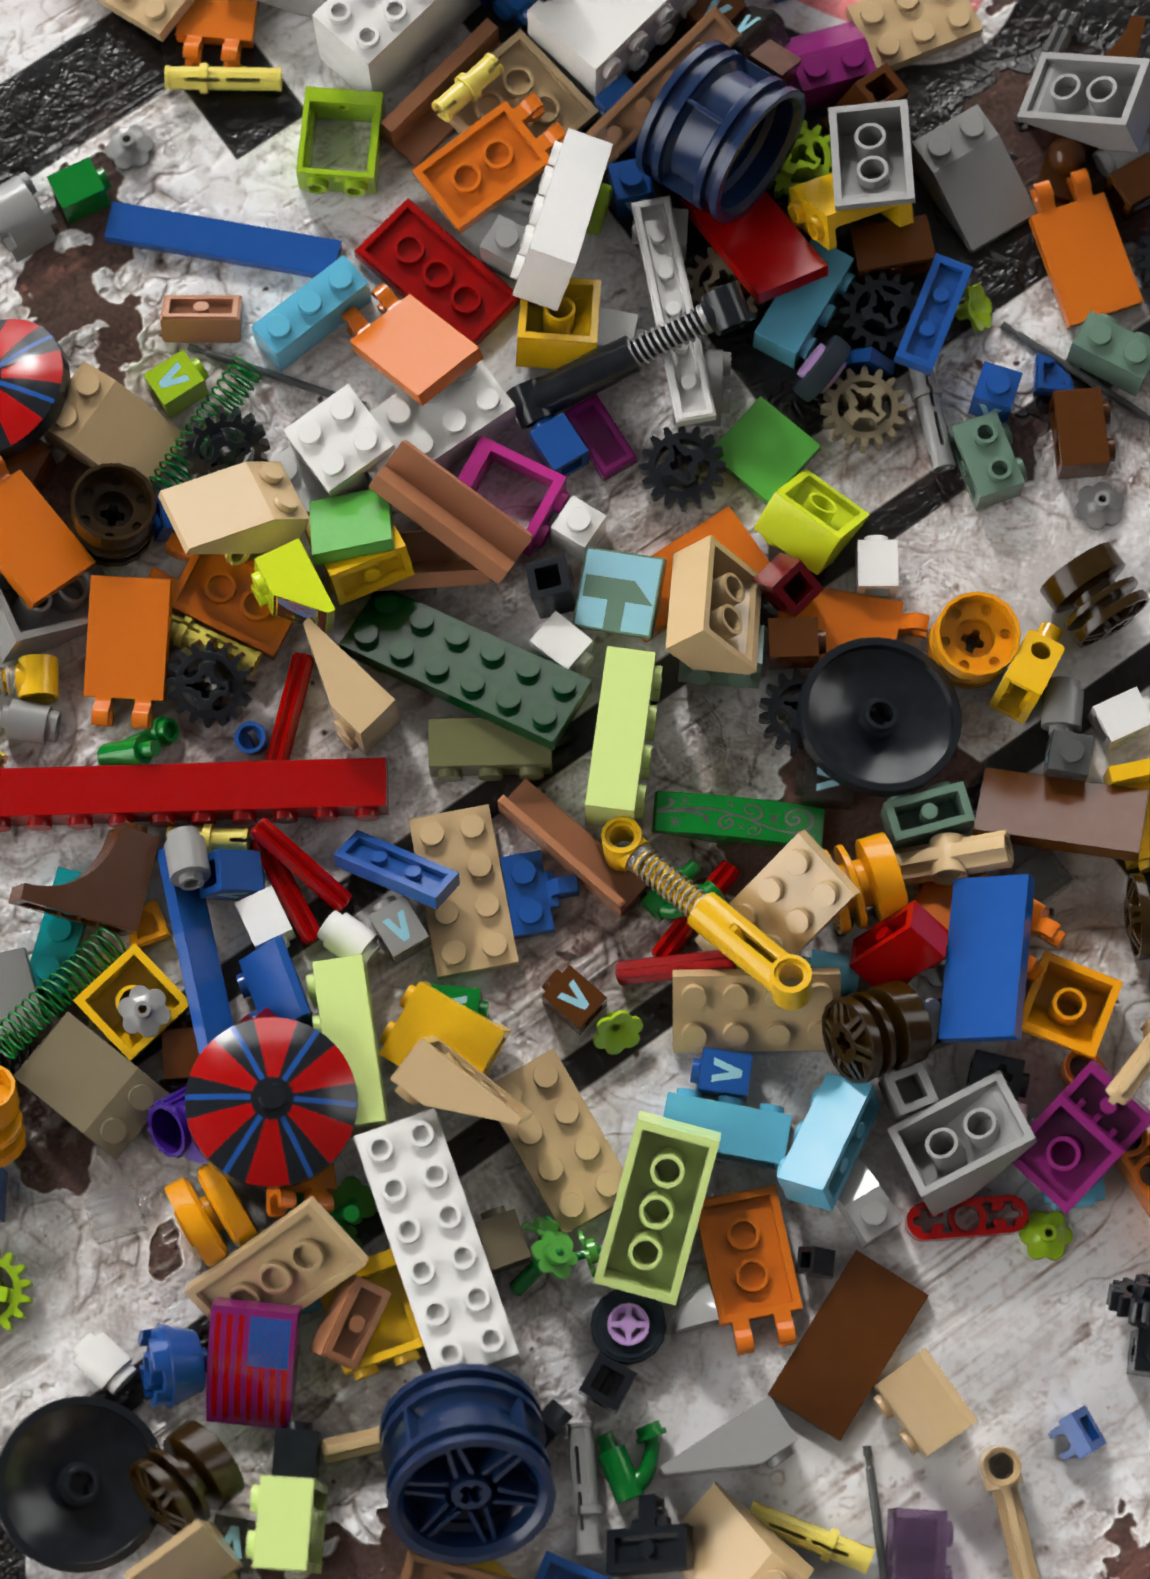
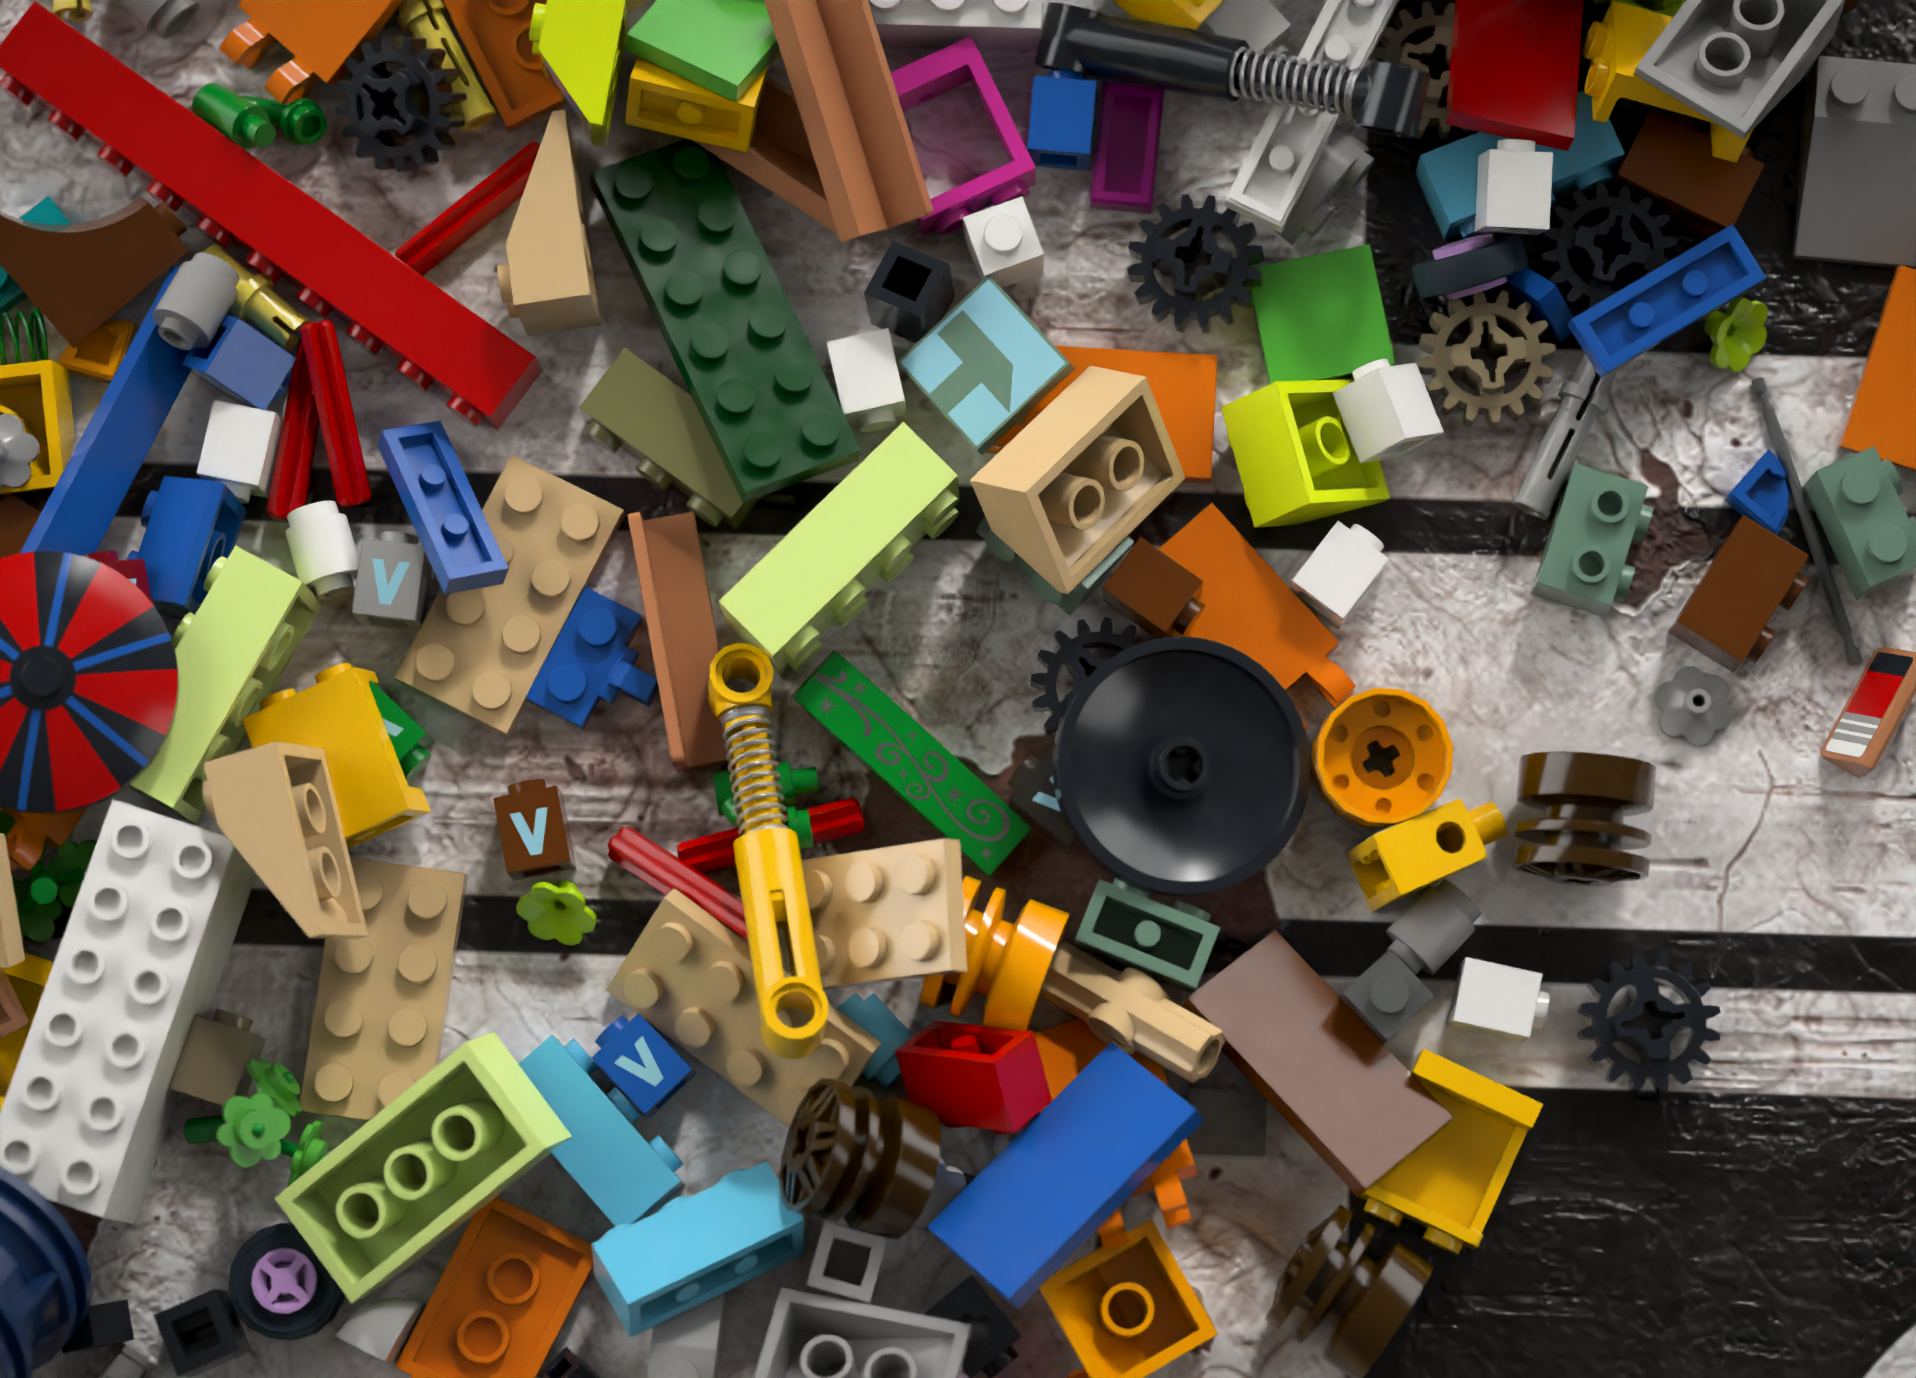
camera: 40 degrees right, 5 degrees up
blue hinge [234,721,270,755] -> none
dark red brick [752,553,824,617] -> none
blue brick [968,361,1023,423] -> none
none -> white brick [1332,359,1444,463]
none -> white brick [1475,139,1553,235]

